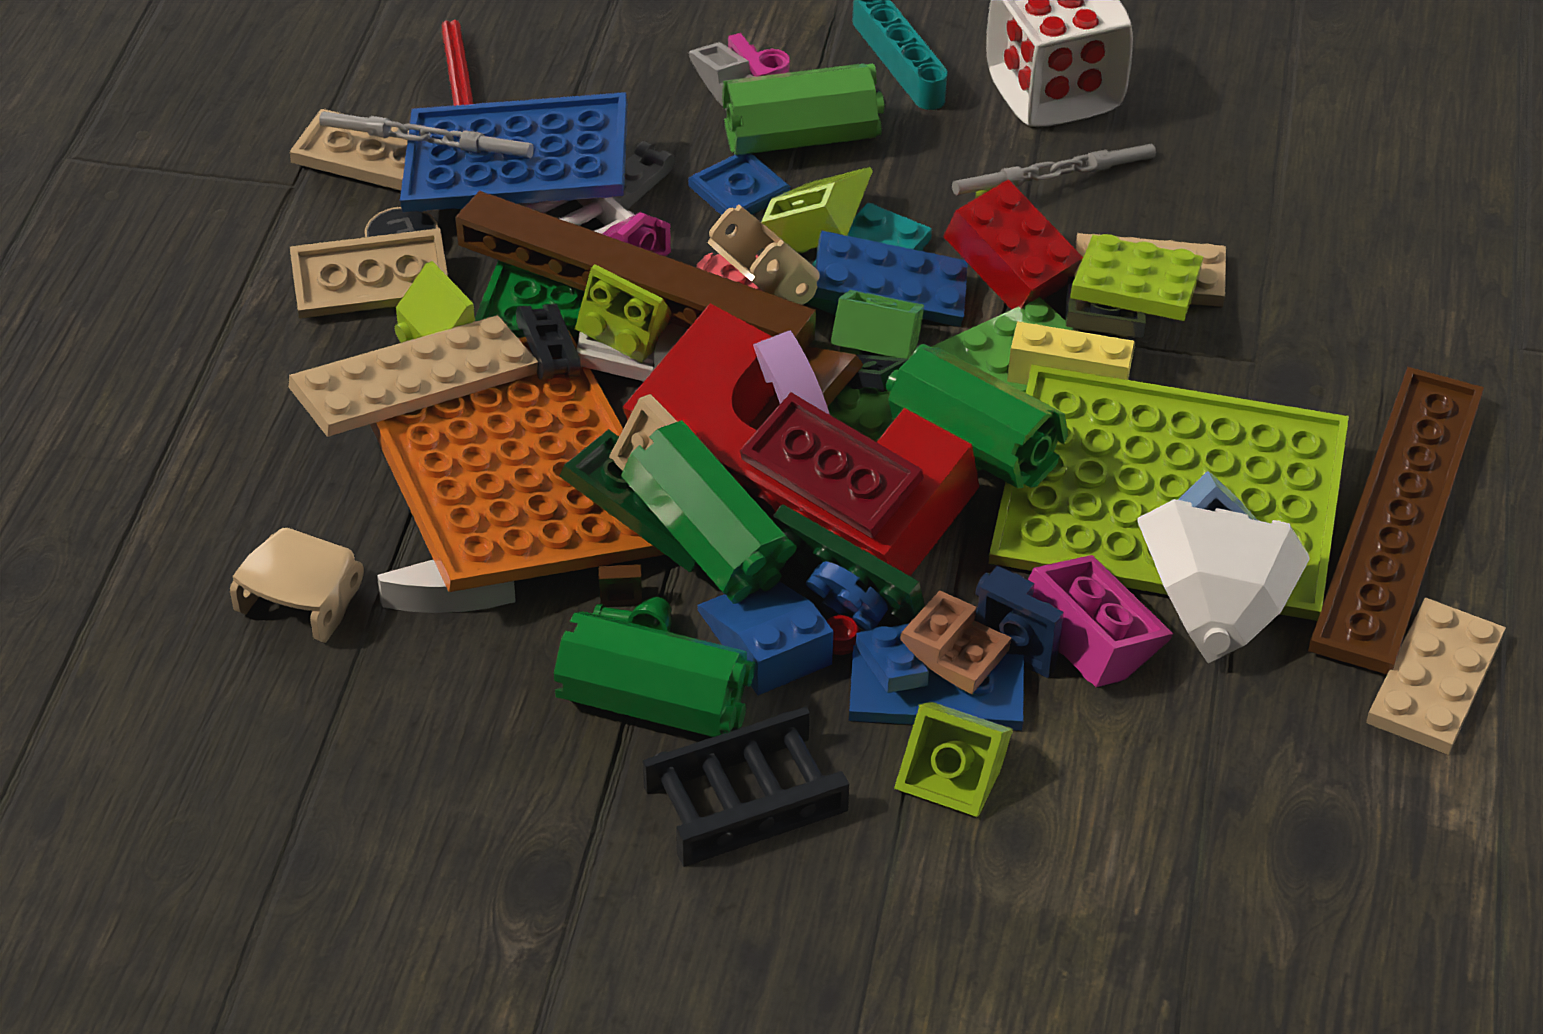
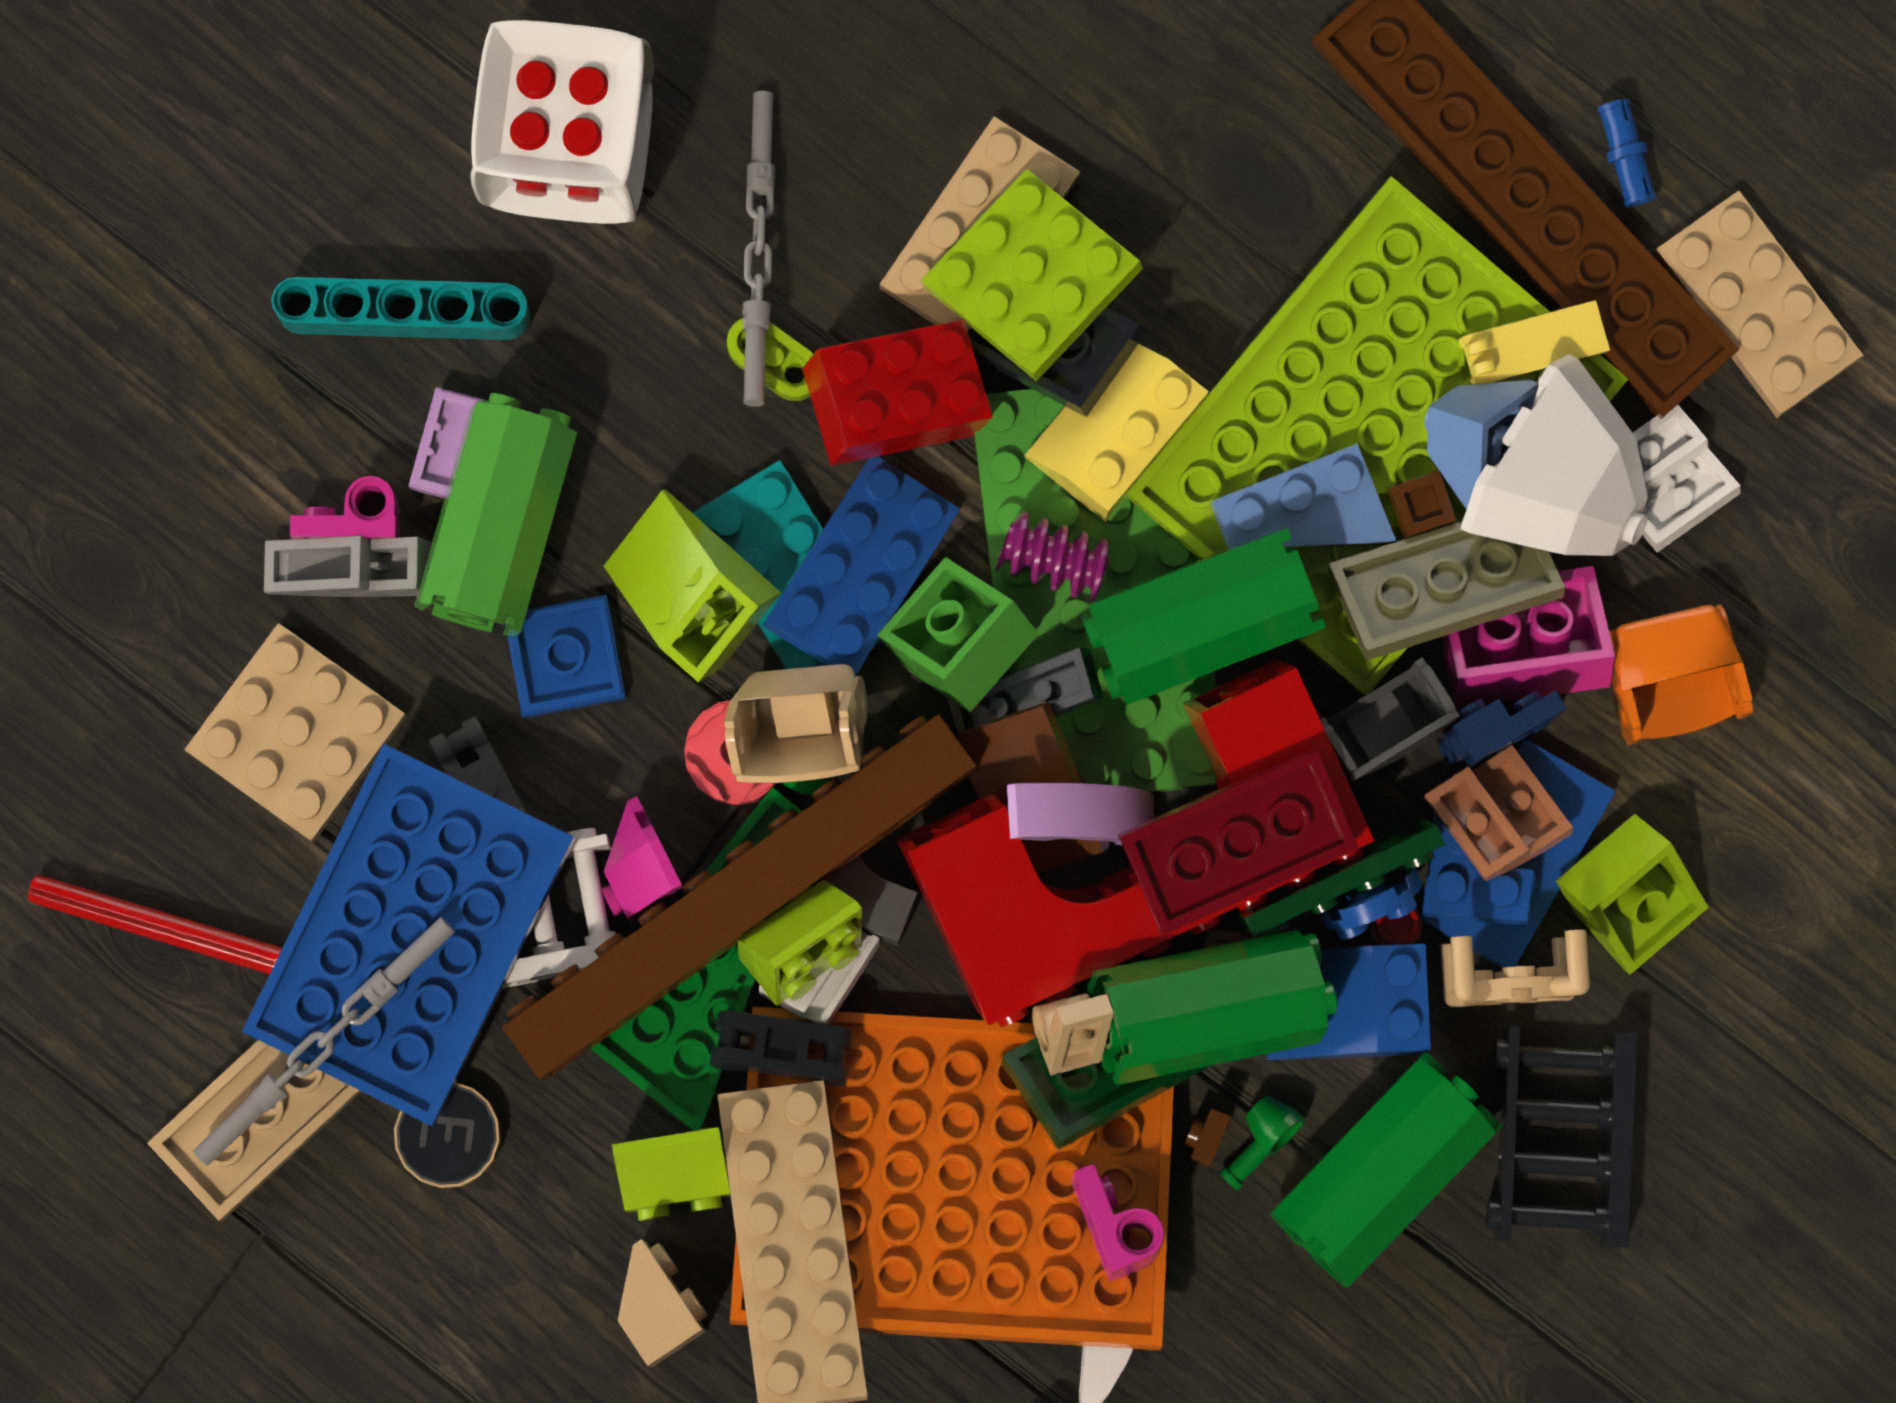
camera: 65 degrees left, 35 degrees up
tan plate [290,228,448,318] -> none
none -> tan plate [184,623,407,843]
none -> tan slope [618,1239,708,1367]
none -> magenta piece [995,511,1111,602]
none -> dark pink plate [1071,1164,1164,1282]
none -> medium blue wing [1210,444,1396,549]
none -> dark grey piece [1320,657,1459,786]
none -> olive plate [1328,521,1565,661]
none -> reddish brown plate [1387,471,1456,539]
none -> tan plate [1440,930,1590,1008]
none -> light yellow hinge [1458,300,1610,384]
none -> blue pin [1597,98,1657,208]
none -> orange piece [1609,604,1753,746]
none -> white slope [1633,405,1741,552]

